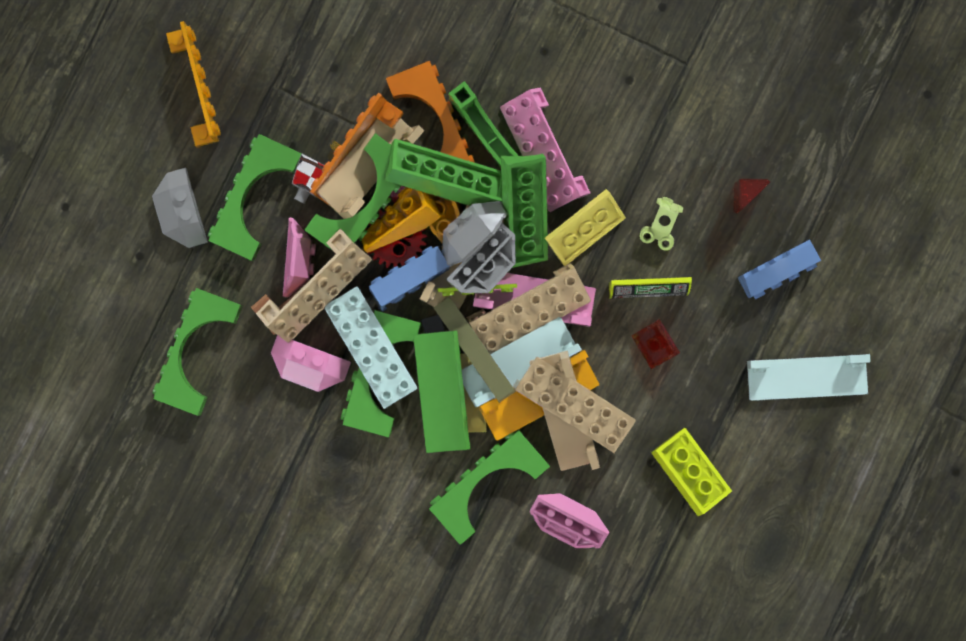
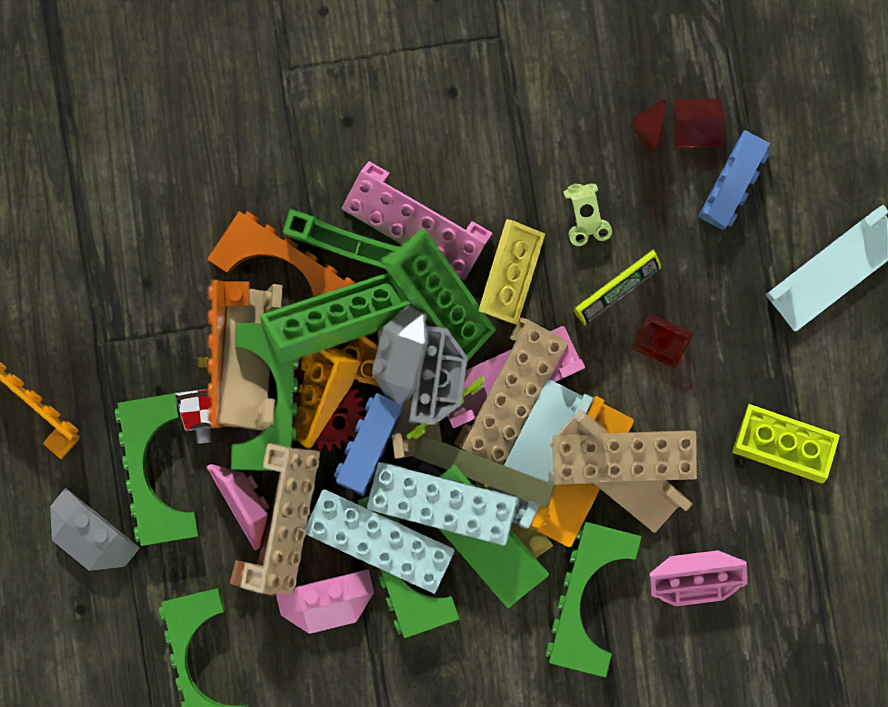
camera: 35 degrees left, 0 degrees up
none -> light aqua bracket [367,462,522,545]
none -> clear red slope [673,98,724,147]

